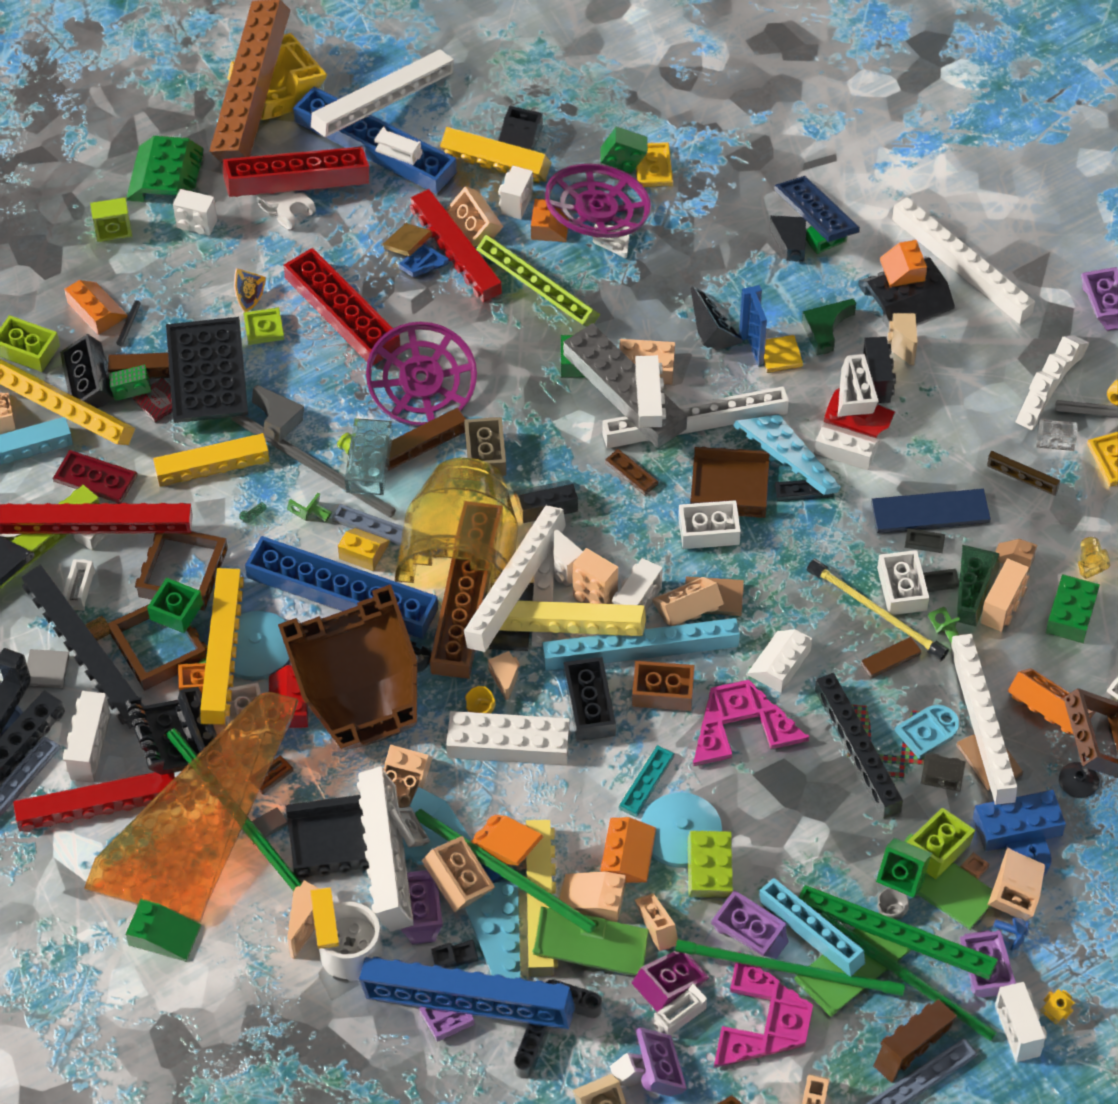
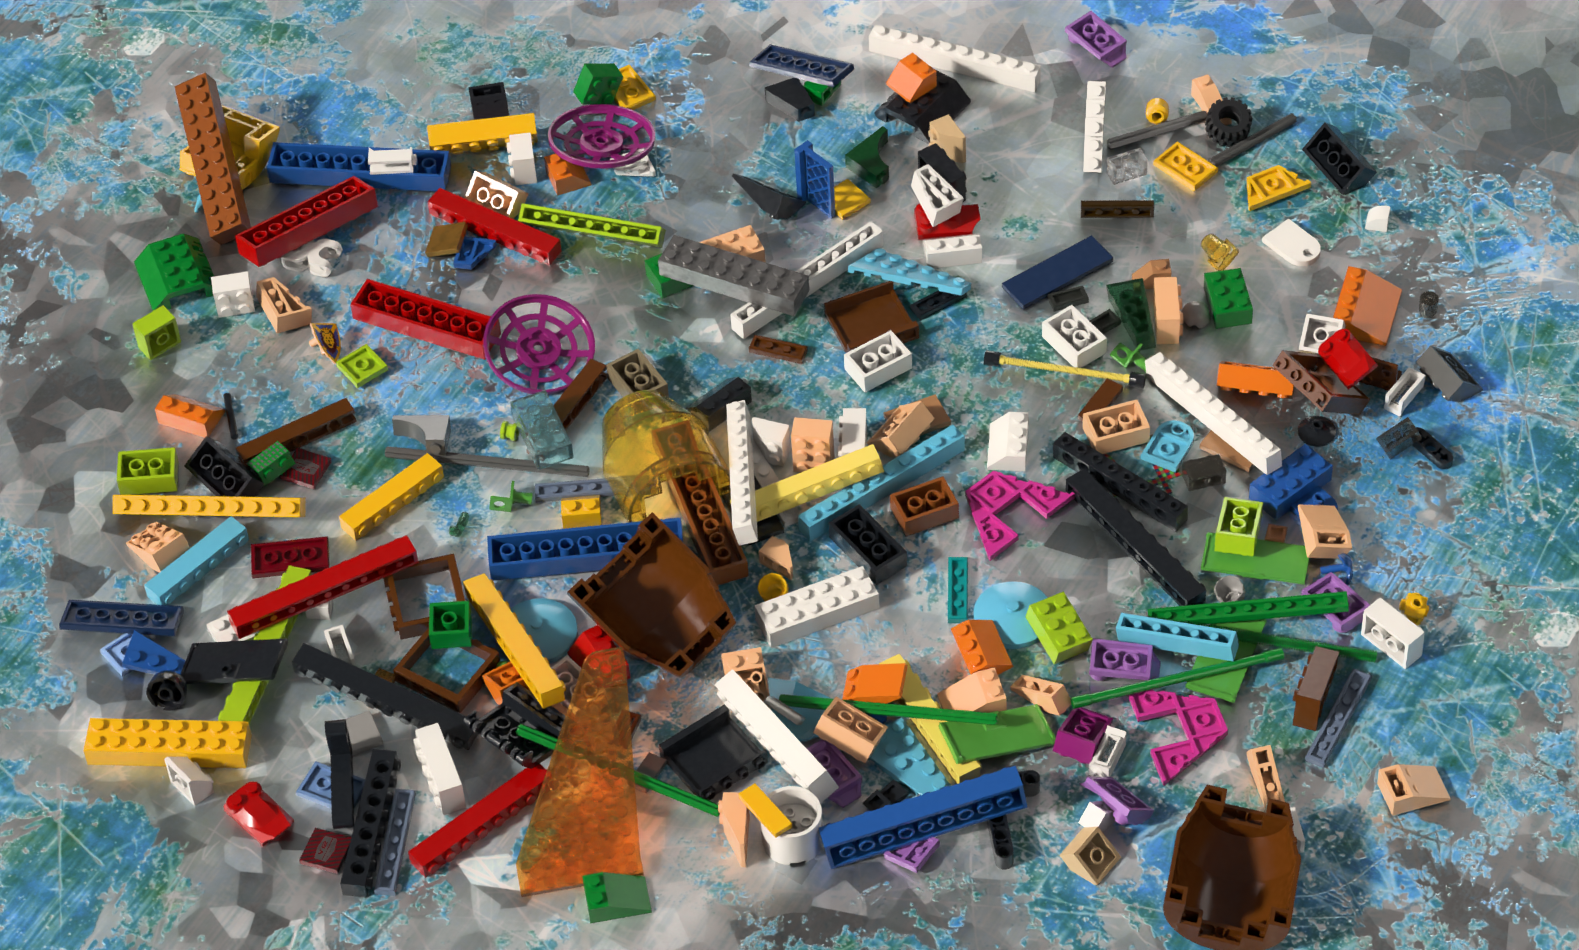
camera: 25 degrees left, 5 degrees down
black plate [166,317,248,423] -> none
white brick [311,50,454,137] -> none
white brick [635,355,666,428] -> none
green brick [876,838,932,898] -> none
none -> light nougat wedge [256,277,312,333]
none -> black brick [1066,469,1206,606]
none -> light nougat brick [1083,400,1150,454]
none -> light grey hair [1181,301,1211,329]

